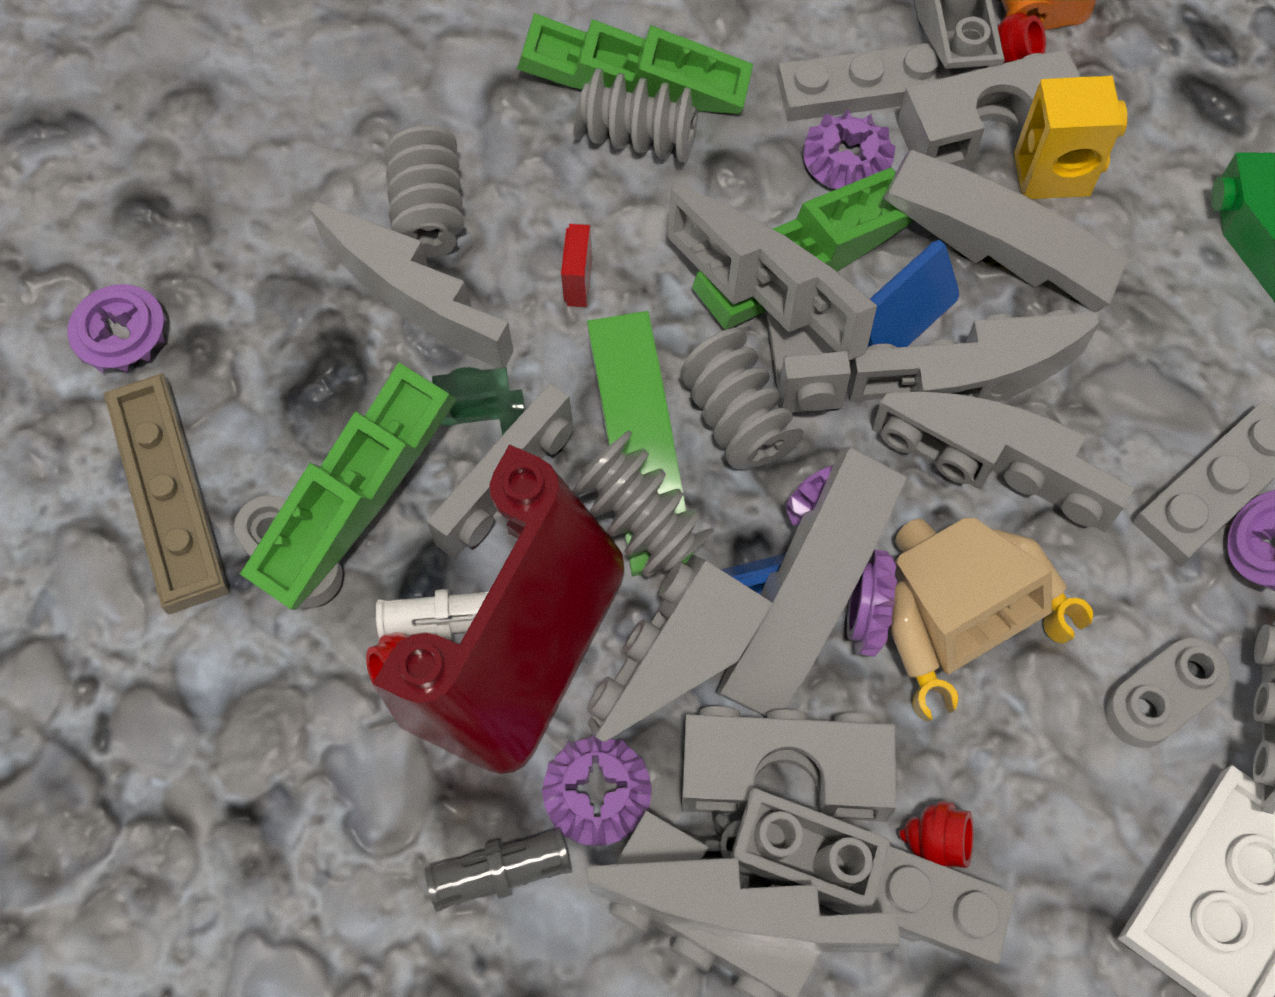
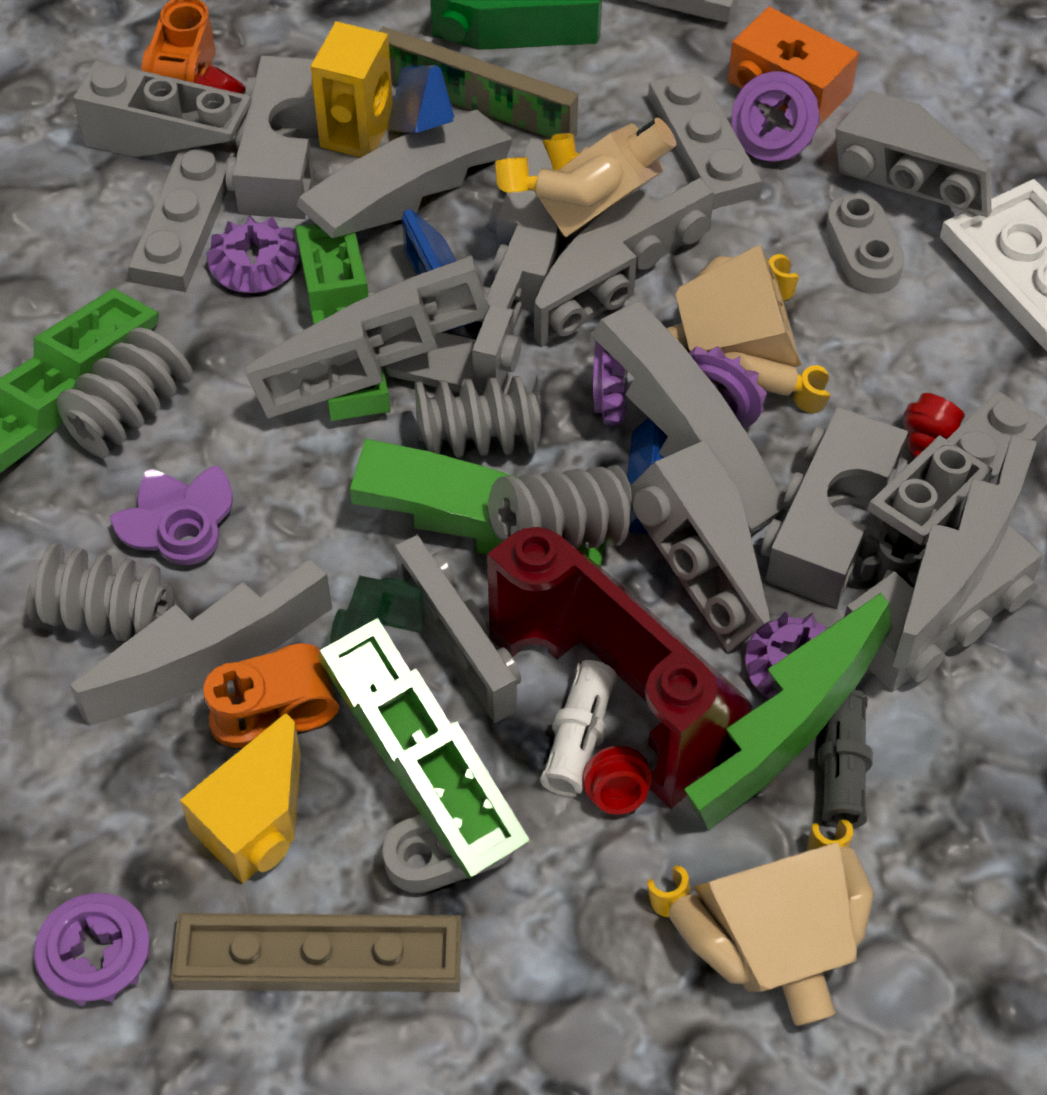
camera: 70 degrees left, 10 degrees down
red tile [561,224,593,307] -> none
none -> medium lavender plate [110,465,233,565]
none -> yellow slope [180,713,301,884]
none -> orange piece [203,643,339,748]
none -> tile [379,27,578,140]
none -> blue slope [388,65,455,133]
none -> tan torso [495,117,677,238]
none -> tan torso [647,820,874,1026]
none -> bright green slope [684,593,892,831]

